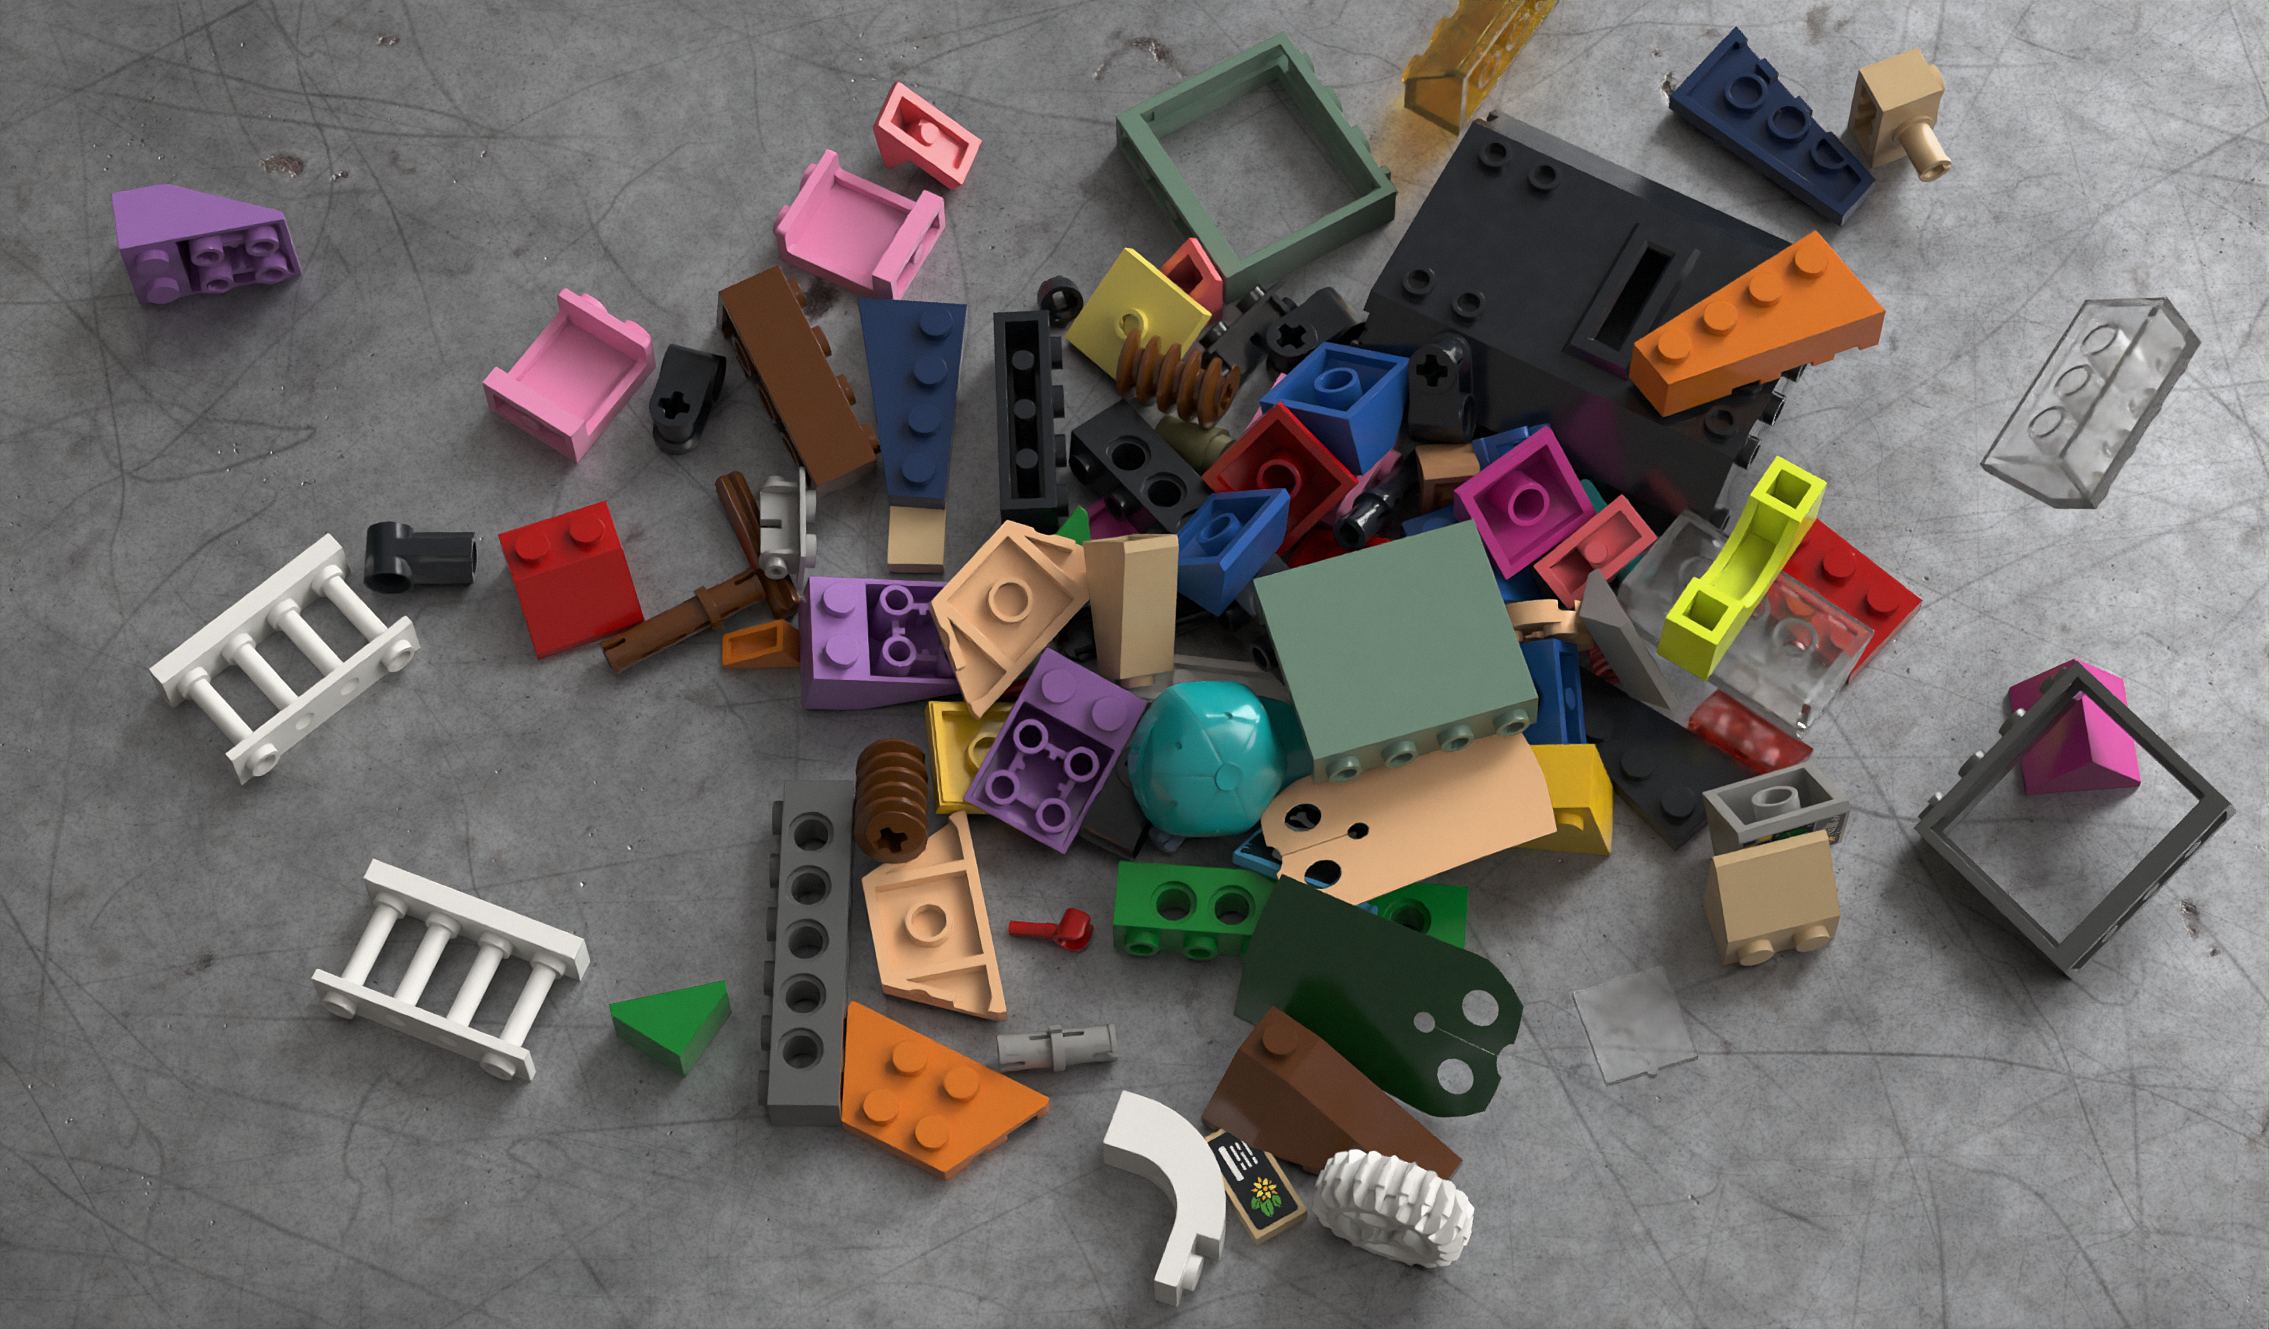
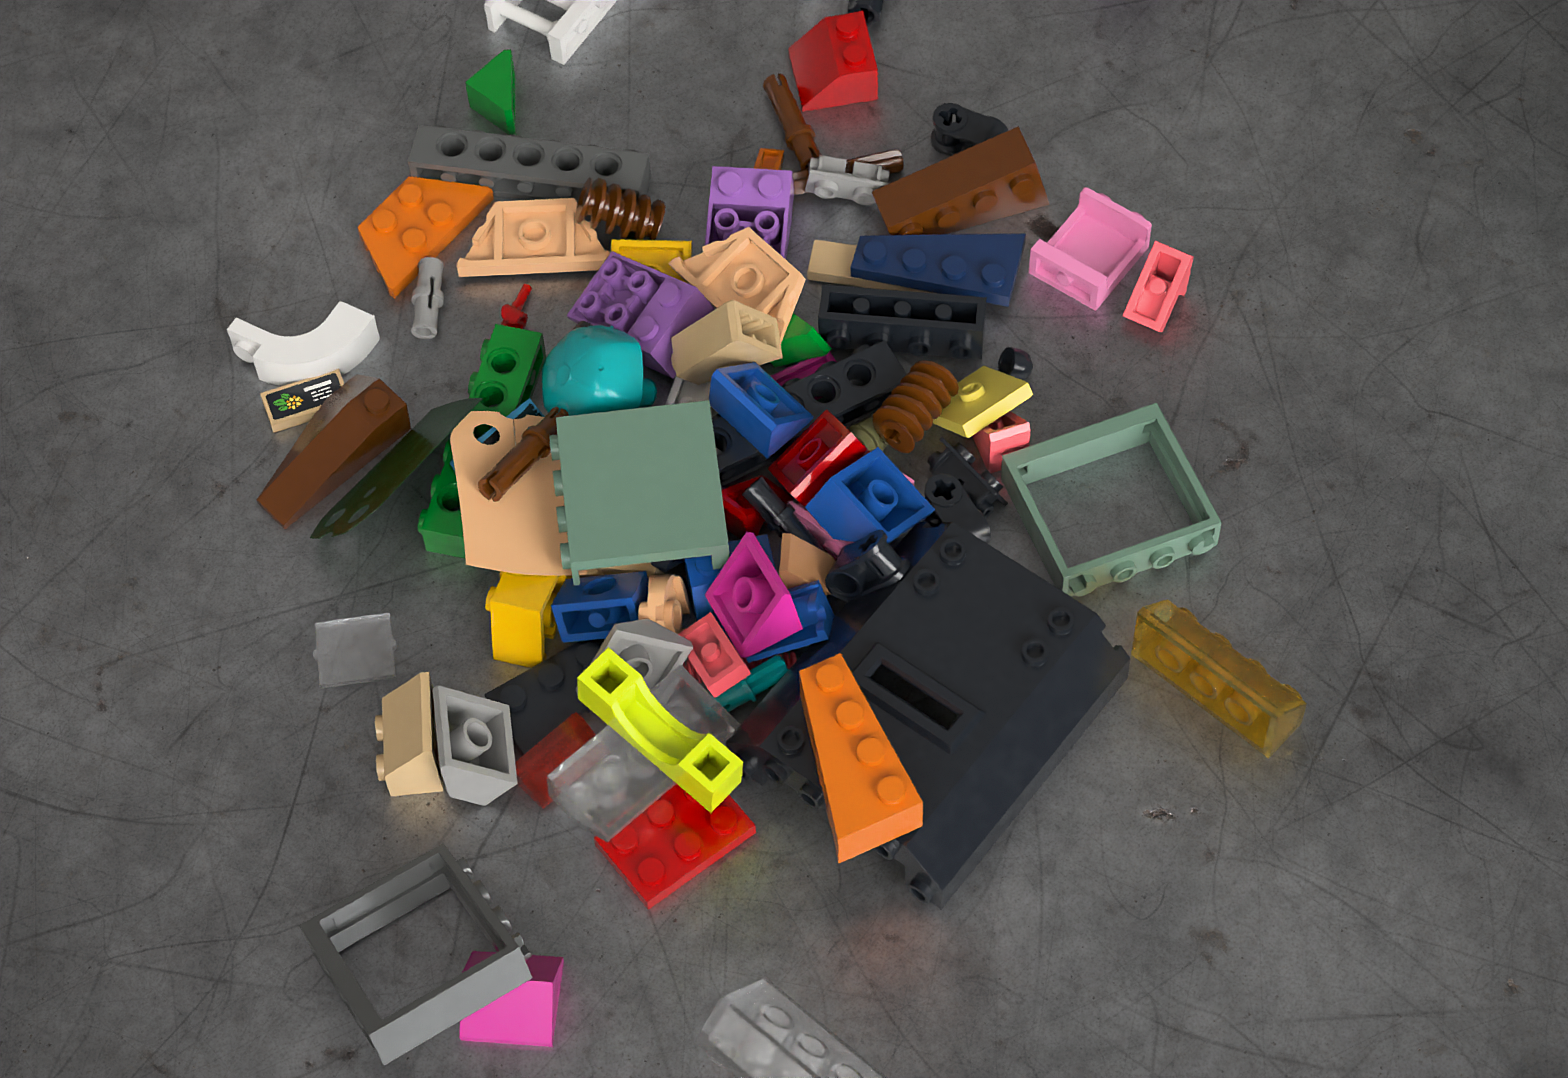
camera: 100 degrees right, 5 degrees down
bright pink panel [482,288,657,463] -> none
white gear [1312,1150,1475,1268] -> none
dark blue wing [1668,26,1876,227] -> none
tan brick [1847,47,1952,182] -> none
none -> reddish brown pin [478,407,569,502]

